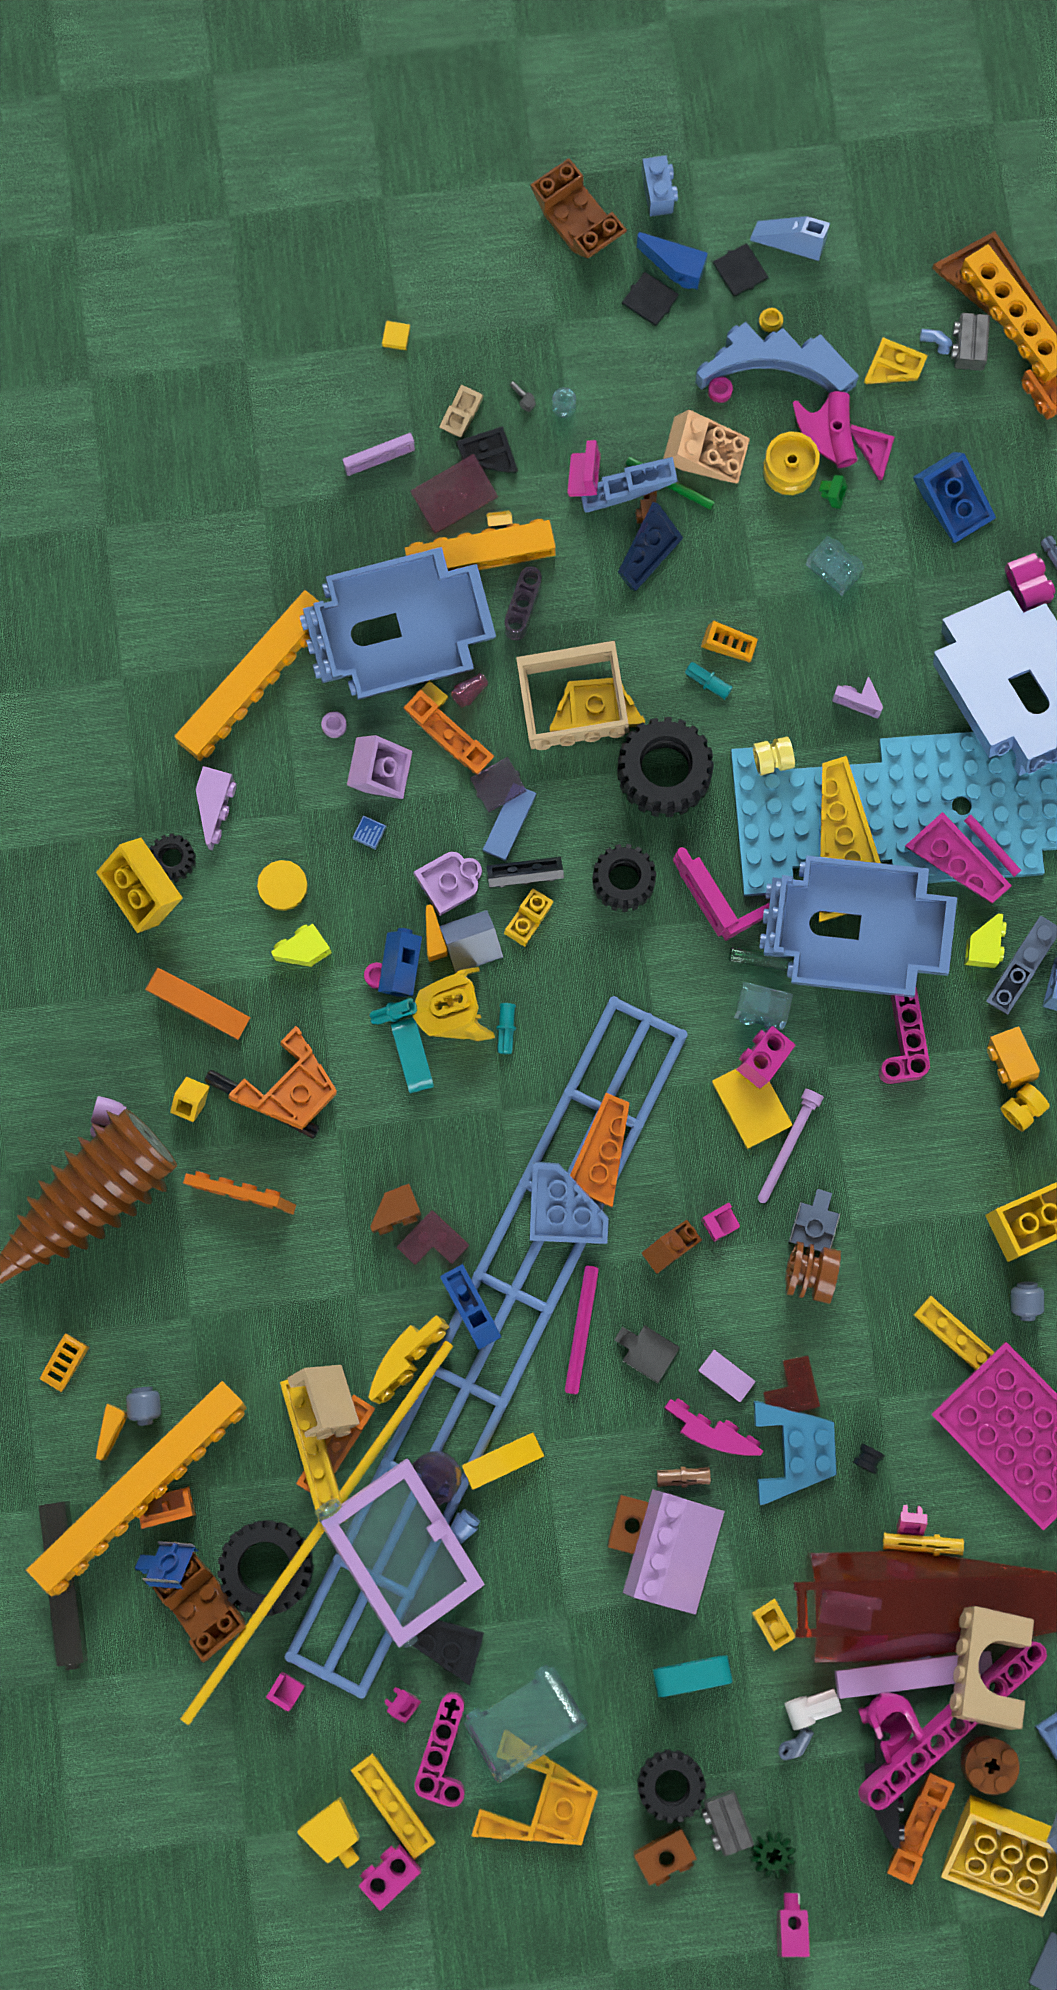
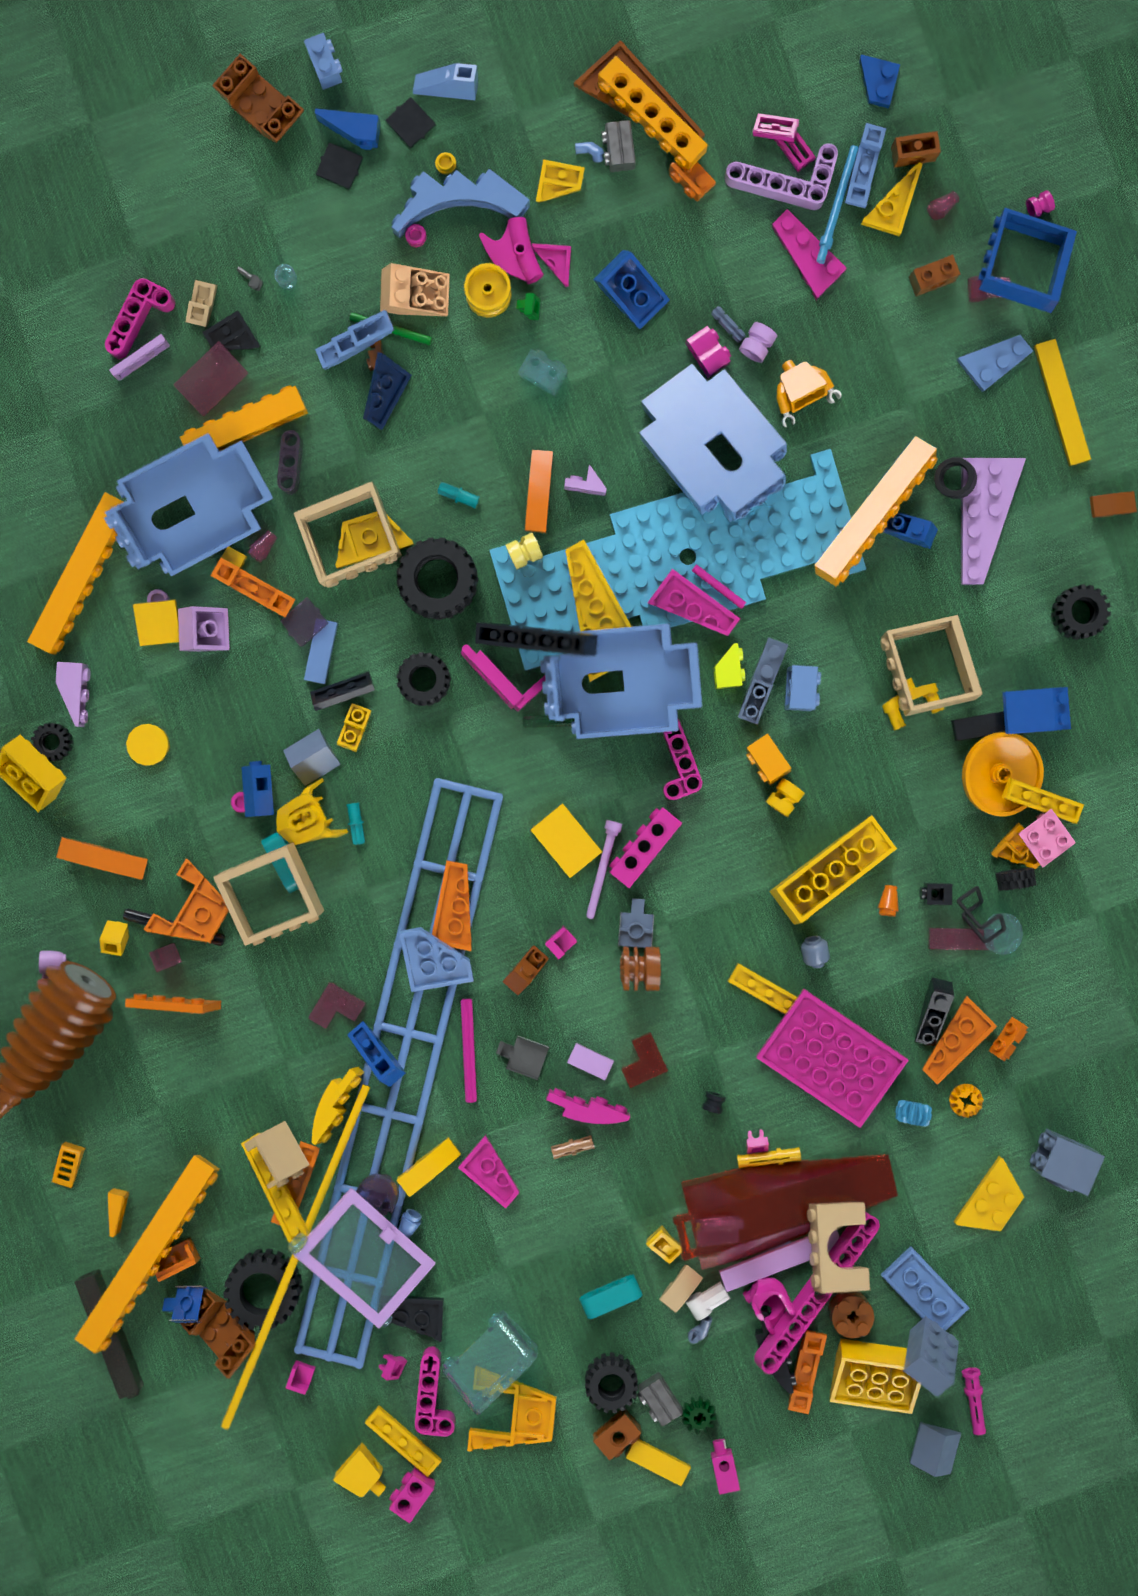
camera: 10 degrees left, 10 degrees up
sand blue head [126,1386,161,1426] -> none
neon yellow slope [271,924,332,967] -> none
tile [353,816,386,850] -> none
teal axle [369,998,417,1025] -> none
dark orange slope [370,1184,421,1235] -> none
yellow tile [382,321,410,350] -> none
lavender plate [413,852,482,916] -> none
light orange slope [425,904,448,962] -> none
yellow tile [486,511,513,527] -> none
dark pink panel [568,440,601,497] -> none
dark orange brick [607,1495,649,1554] -> none
lavender slope [623,1489,725,1614] -> none
light orange slope [701,621,758,662] -> none
clear light blue brick [734,982,793,1030] -> none
dark pink brick [736,1026,796,1089] -> none
dark azure wing [753,1401,836,1505] -> none
none -> dark pink beam [105,278,176,359]
none -> yellow tile [133,599,179,646]
none -> clear pink panel [149,943,182,972]
none -> tan window [213,843,324,946]
none -> dark pink wing [458,1135,520,1208]
none -> black brick [475,622,598,656]
none -> orange slope [525,450,553,533]
none -> dark pink brick [609,807,682,888]
none -> yellow tile [625,1439,691,1486]
none -> tan slope [659,1265,703,1313]

